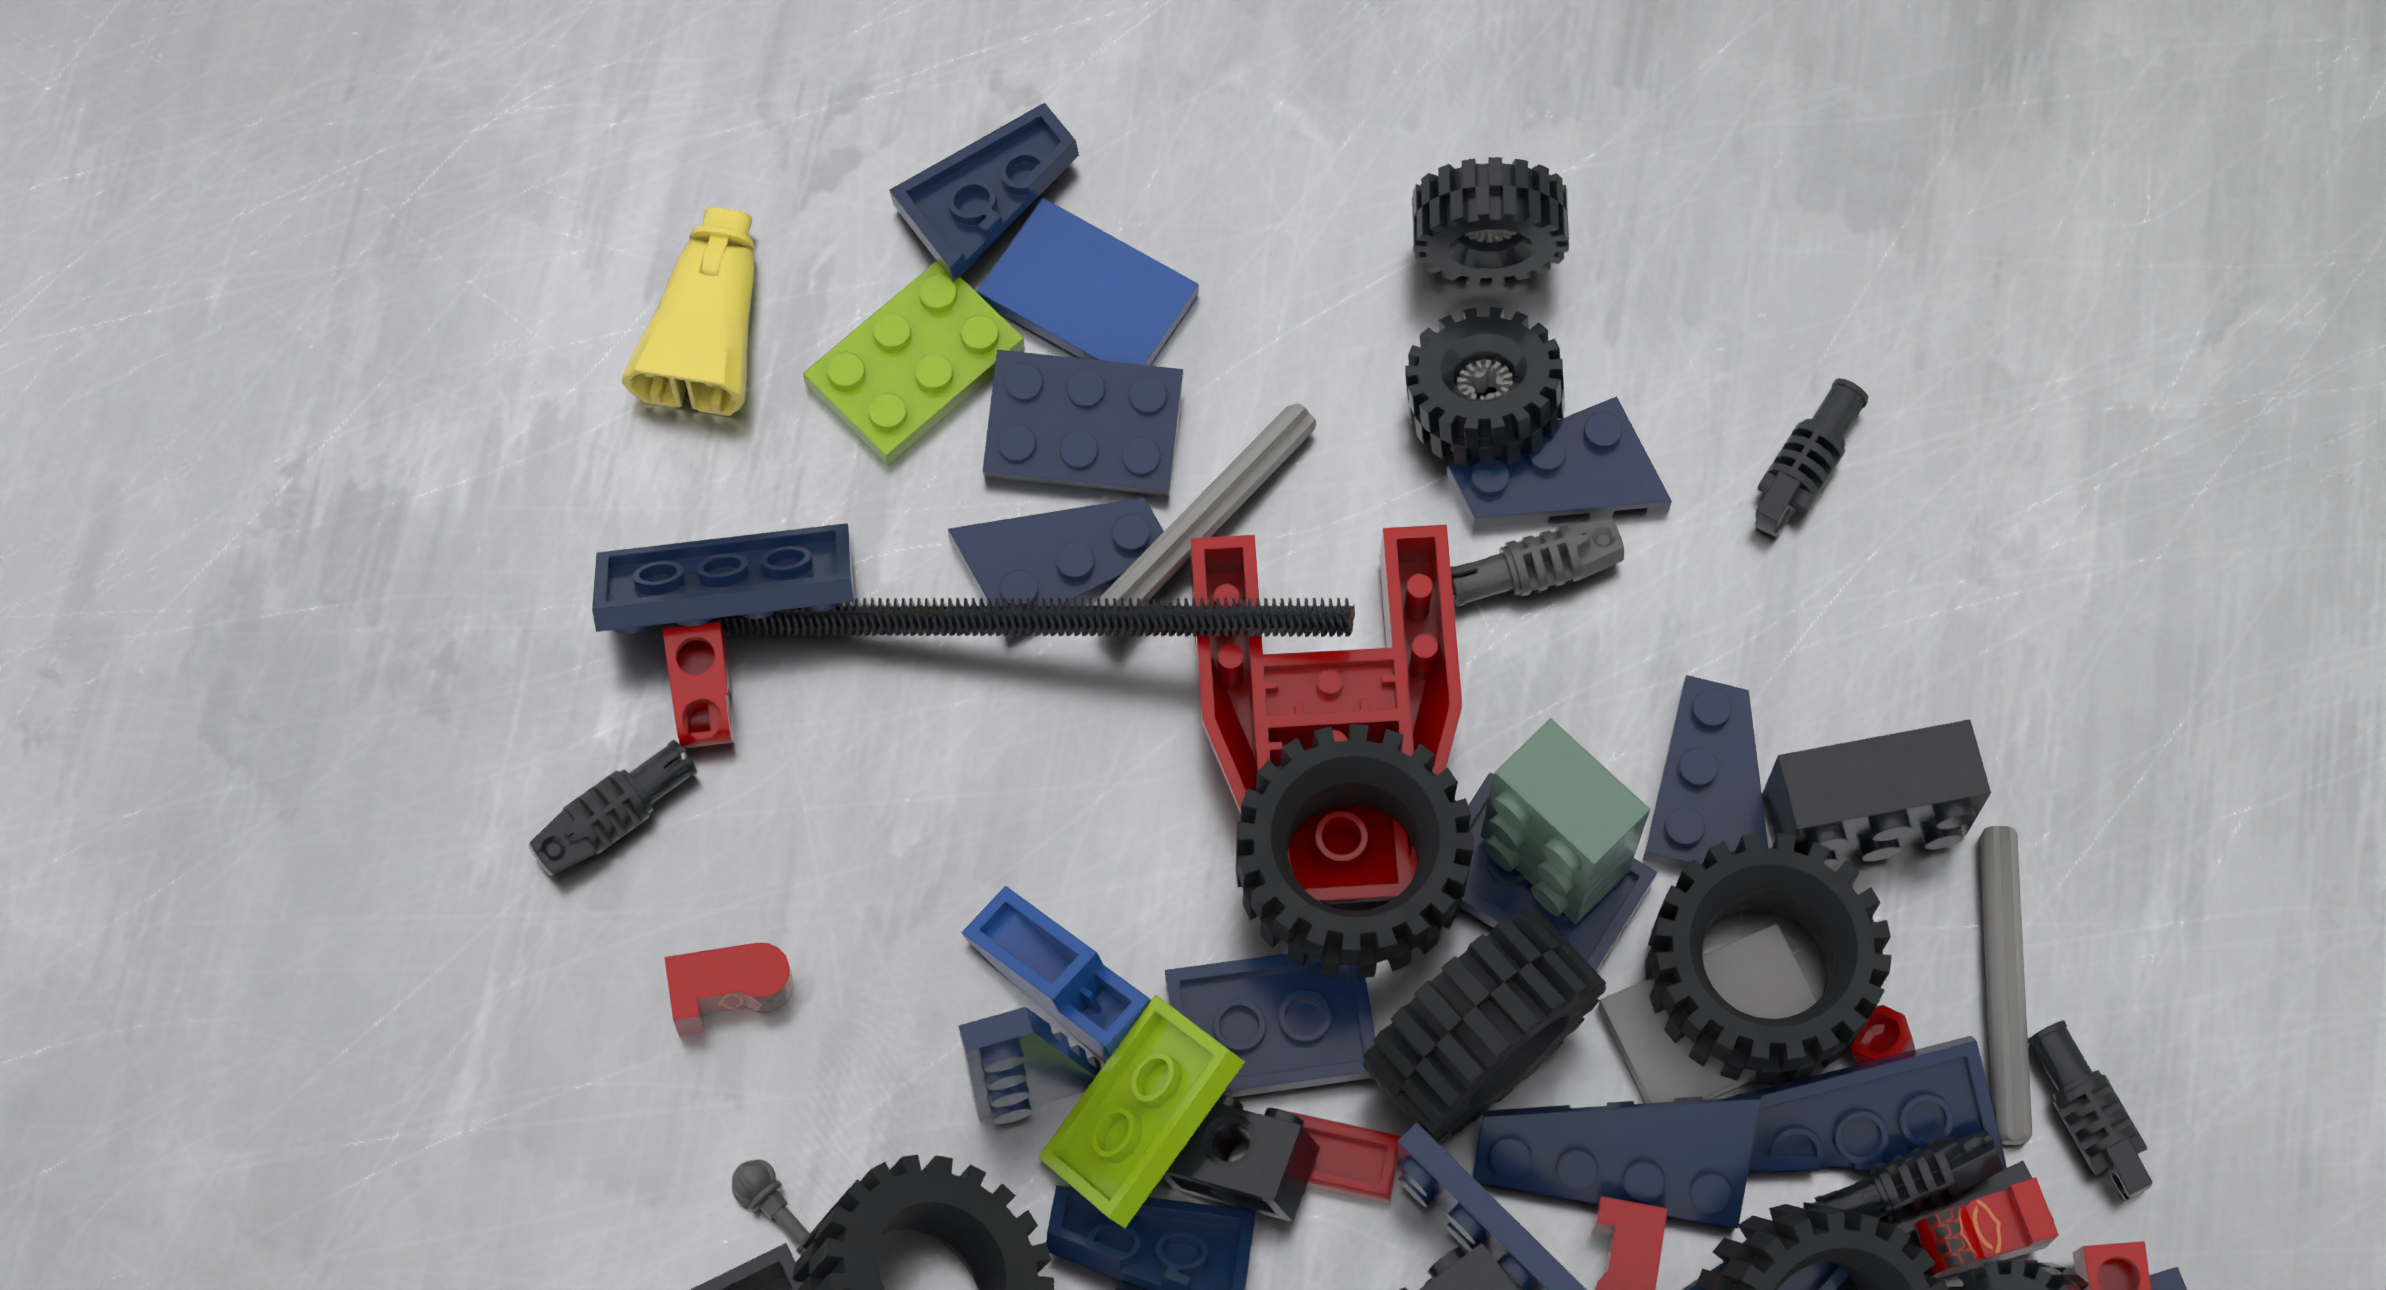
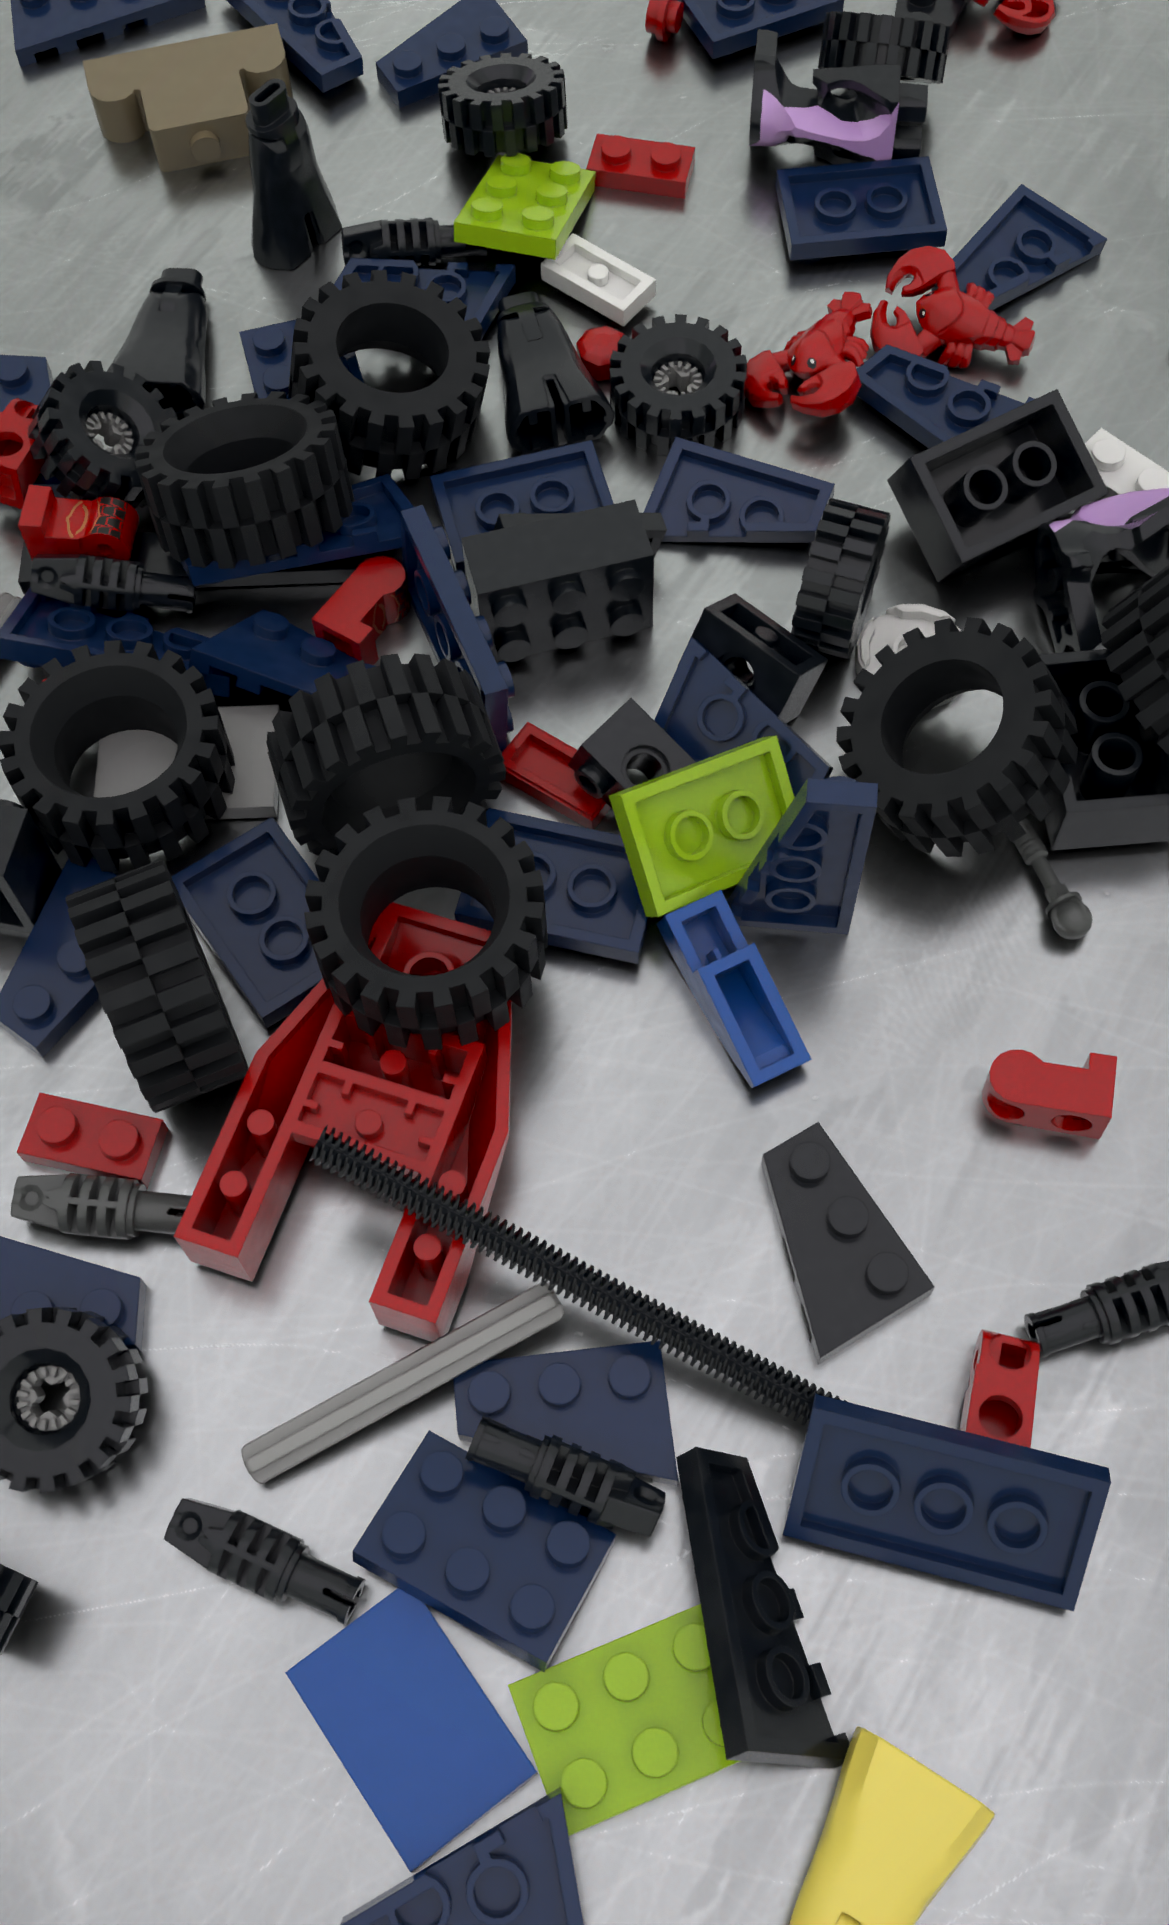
camera: 155 degrees left, 5 degrees down
sand green brick [1480,718,1650,925] -> none
none -> red plate [17,1093,168,1189]
none -> black tyre [65,859,249,1113]
none -> black hinge [164,1498,365,1625]
none -> black hinge [465,1415,666,1537]
none -> black wing [676,1447,850,1769]
none -> black wing [761,1122,935,1364]

